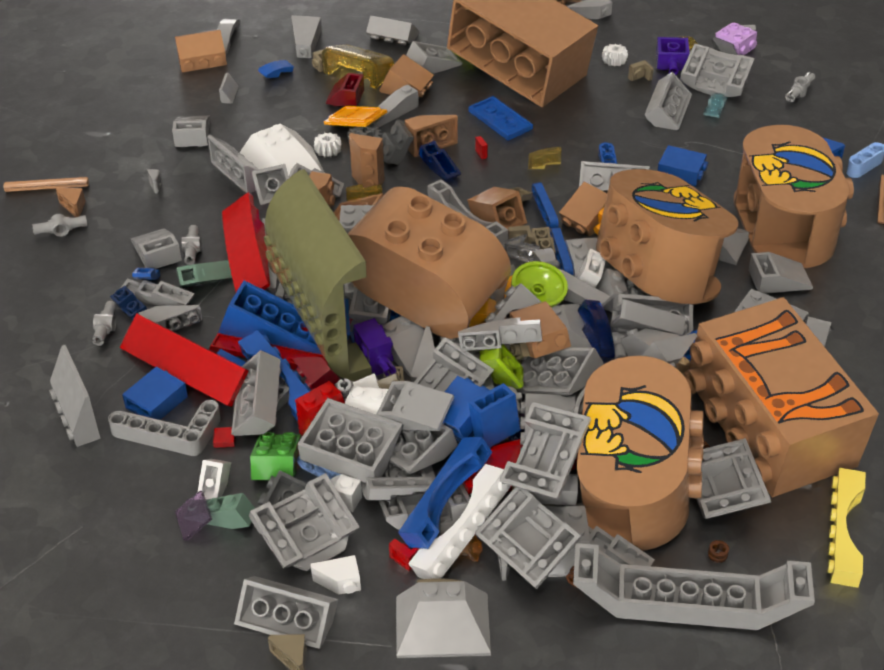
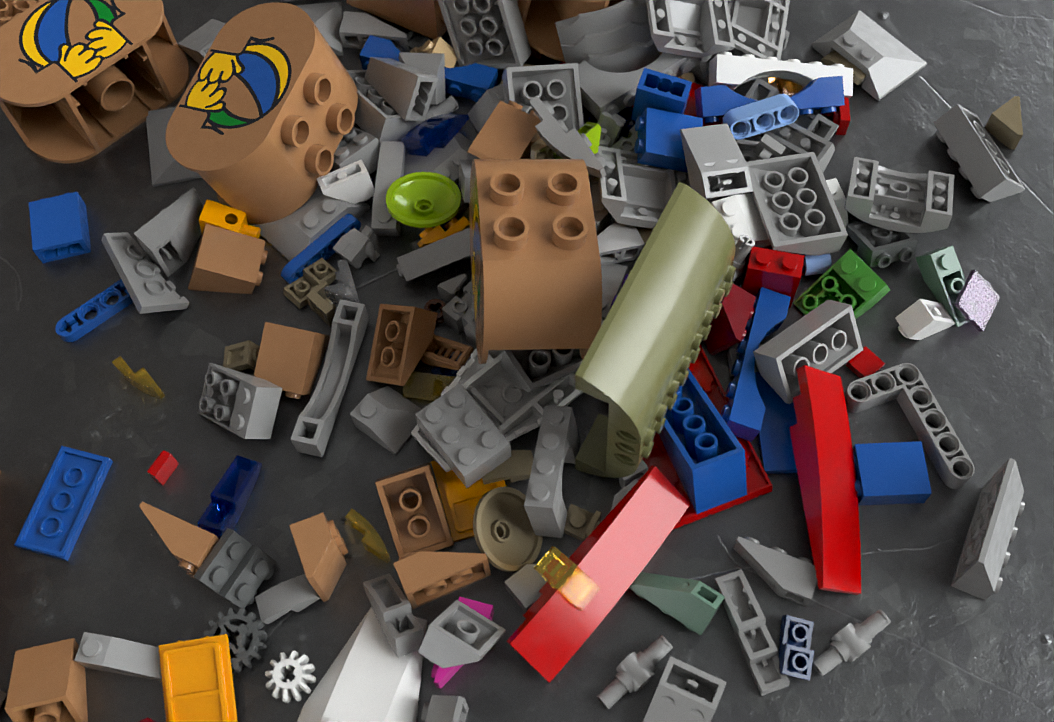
camera: 125 degrees left, 20 degrees up
blue slope [132,268,160,280] -> none
white slope [311,555,361,595] -> none
blue beam [532,182,559,230] -> none
none -> light grey slope [198,363,282,439]
none -> clear yellow slope [534,546,601,611]
none -> light blue beam [723,94,799,140]
none -> light grey tile [753,133,786,160]

